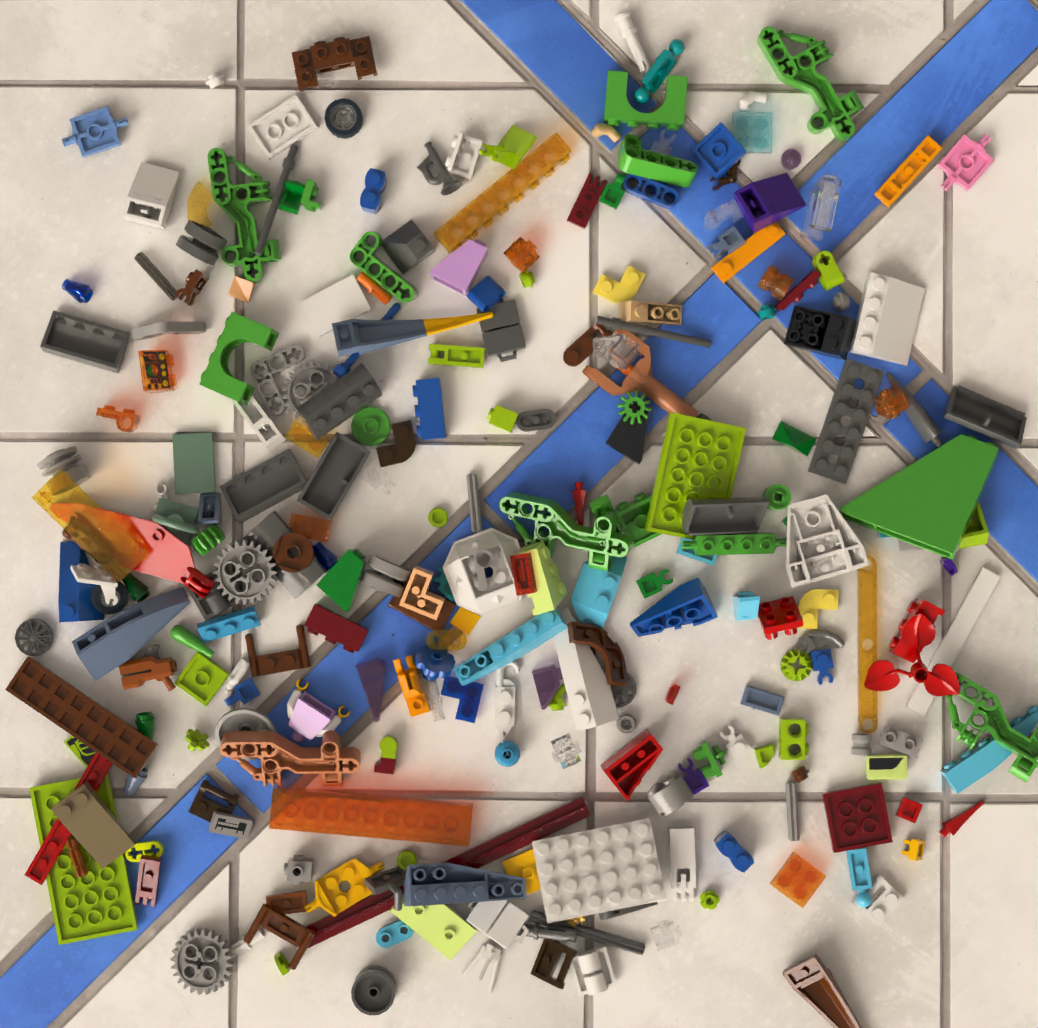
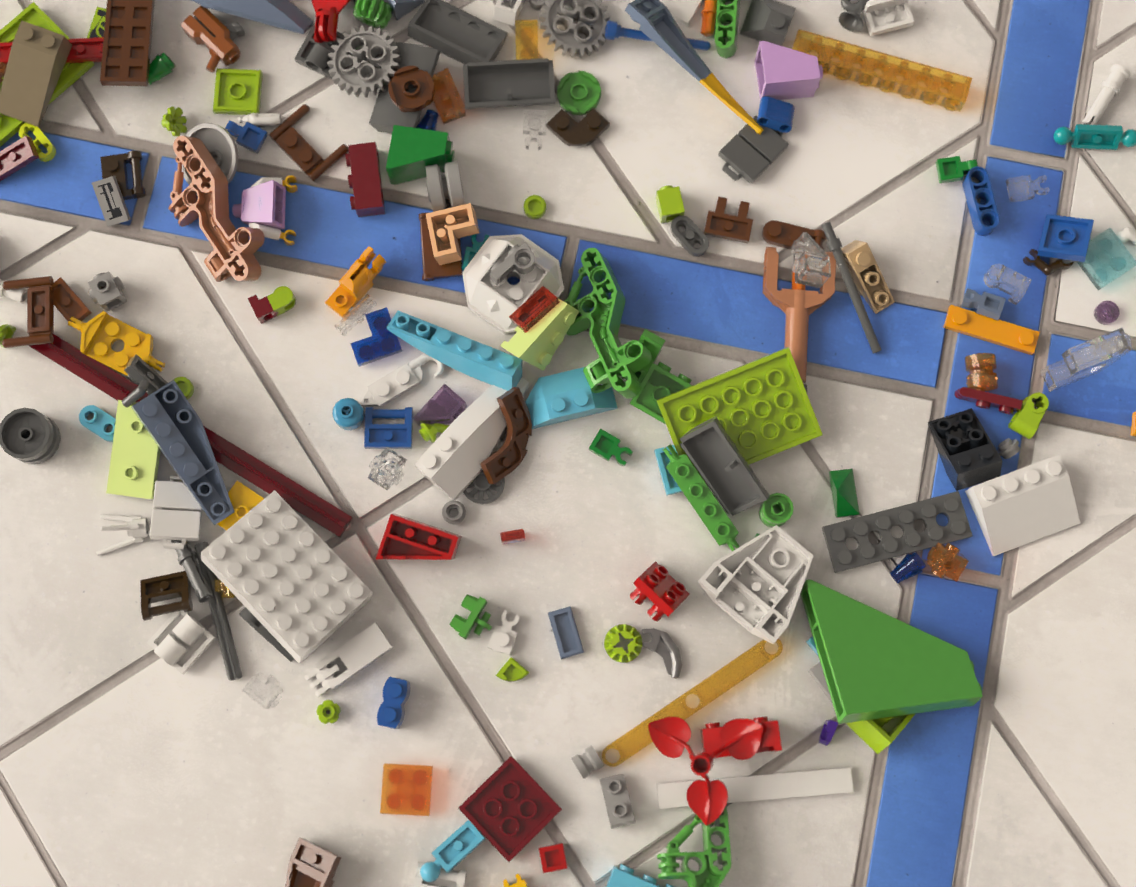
camera: 55 degrees right, 10 degrees down
sand blue cone [123,767,148,795] -> none
bright green piece [170,625,215,658] -> none
dark azure plate [197,606,261,643] -> none
clear orange brick [269,786,473,846] -> none
dark grey container [296,363,382,441] -> none
clear purple slope [355,657,388,722] -> none
blue brick [412,378,446,441] -> none
blue plant [414,644,456,681] -> none
clear yellow plate [426,630,467,651] -> none
lime plate [428,344,485,368] -> none
yellow sticker [450,607,481,635] -> none
light grey axle [466,474,482,533] -> none
lime plate [479,125,537,170] -> none
clear orange brick [503,237,540,273] -> none
lime plate [519,269,535,288] -> none
dark red hinge [567,173,607,230] -> none
red piece [572,482,586,526] -> none
tan arm [592,123,622,143] -> none
light yellow plate [592,265,646,304] -> none
bright green arch [604,70,688,131] -> none
black slope [605,403,648,465] -> none
bright green gear [617,390,651,425] -> none
bright green beam [618,134,698,187] -> none
blue wedge [630,578,718,637] -> none
light grey brick [647,772,694,817] -> none
dark purple plate [678,757,710,795] -> none
medium azure slope [733,591,760,621] -> none
dark purple slope [734,173,806,233] -> none
teal plate [757,304,777,320] -> none
lime brick [779,718,809,760] -> none
light grey axle [785,782,800,841] -> none
reddish brown plate [791,766,810,783] -> none
light yellow plate [797,589,839,629] -> none
blue plate [810,648,834,685] -> none
yellowish green slope [865,754,908,780] -> none
dark grey piece [886,373,943,448] -> none
dark grey container [943,385,1027,449] -> none
none -> blue plate [364,407,413,449]
none -> reddish brown plate [704,196,753,243]
none -> clear blue cone [889,551,927,584]

